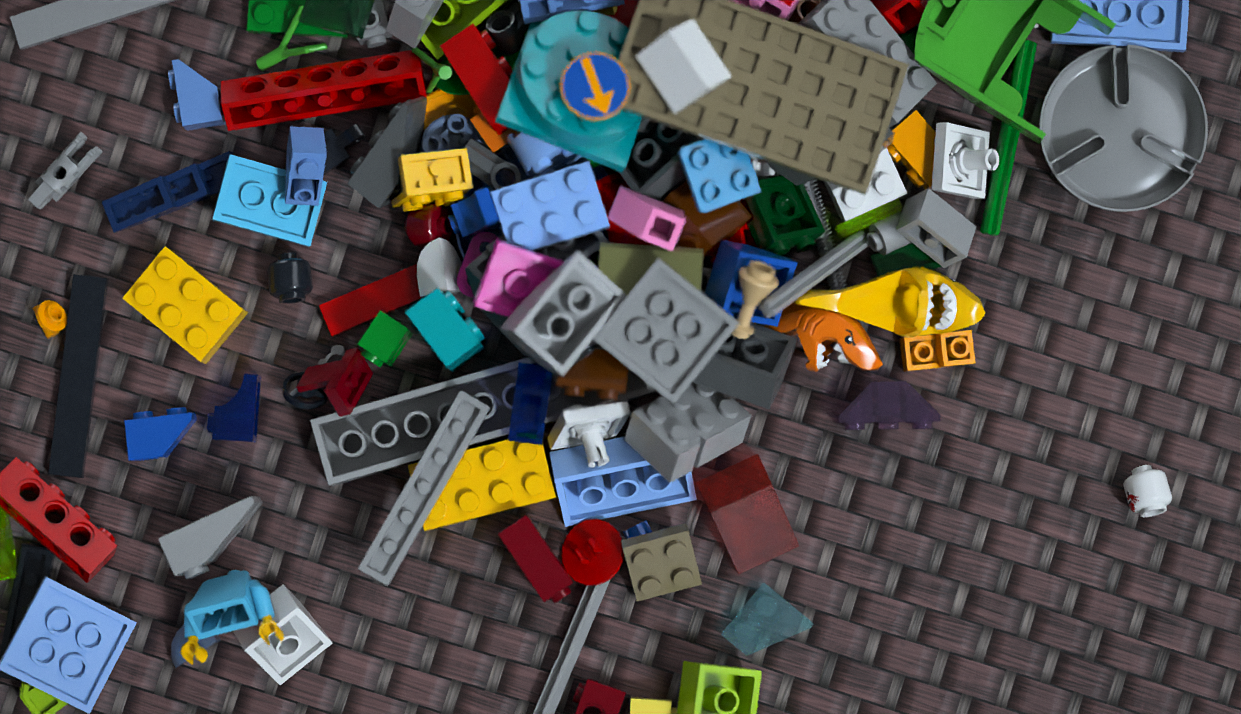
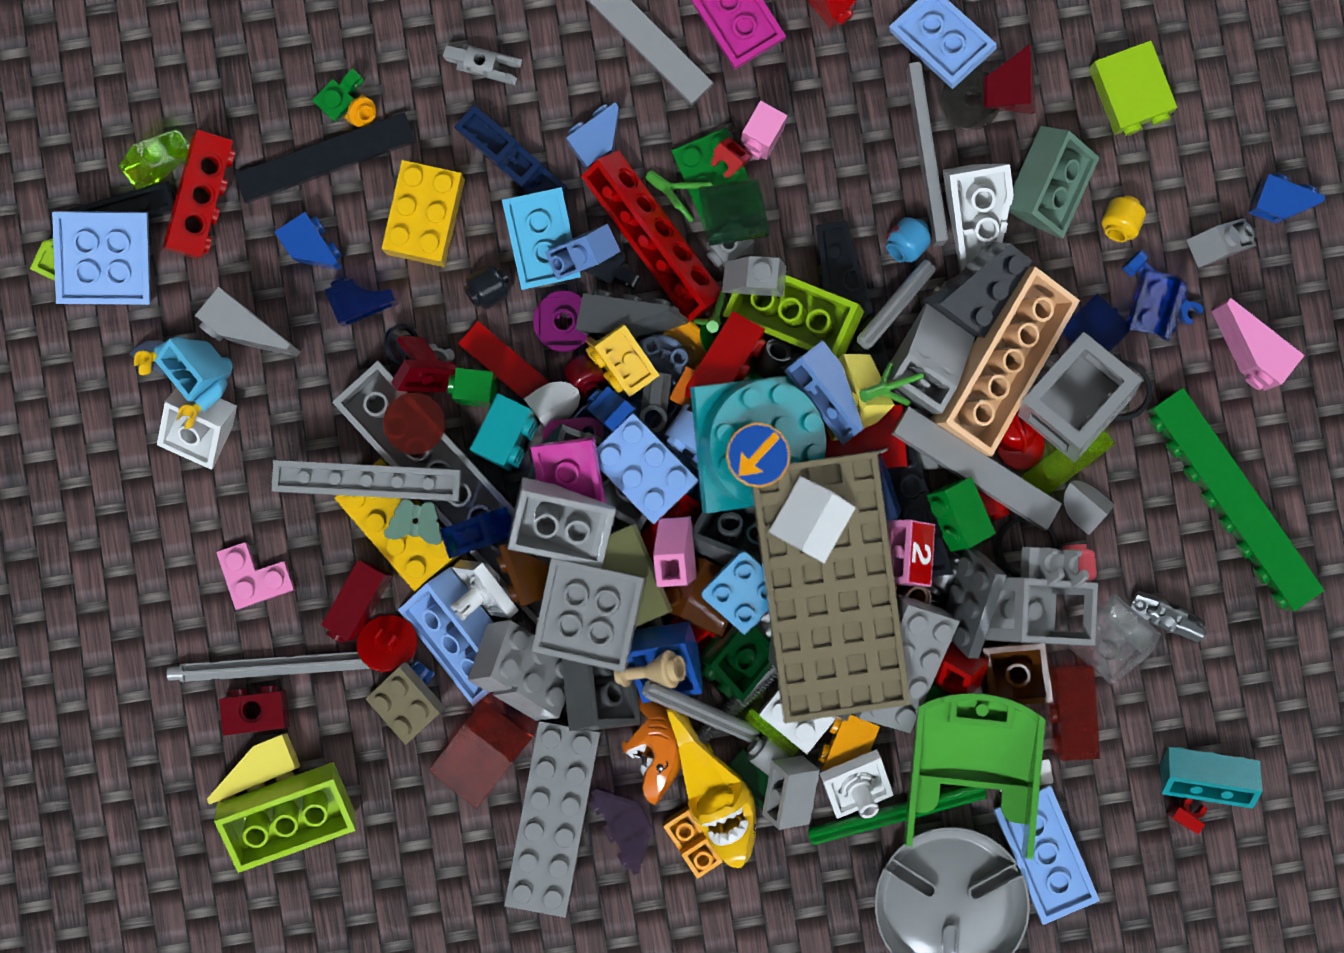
camera: 55 degrees right, 0 degrees up
clear light blue wing [721,582,814,656] -> none
none -> bright pink plate [216,542,296,610]
none -> green plate [312,68,365,123]
none -> clear red tile [383,393,446,455]
none -> sand green animal [384,499,443,545]
none -> light grey brick [504,720,601,918]
none -> magenta plate [533,291,588,353]

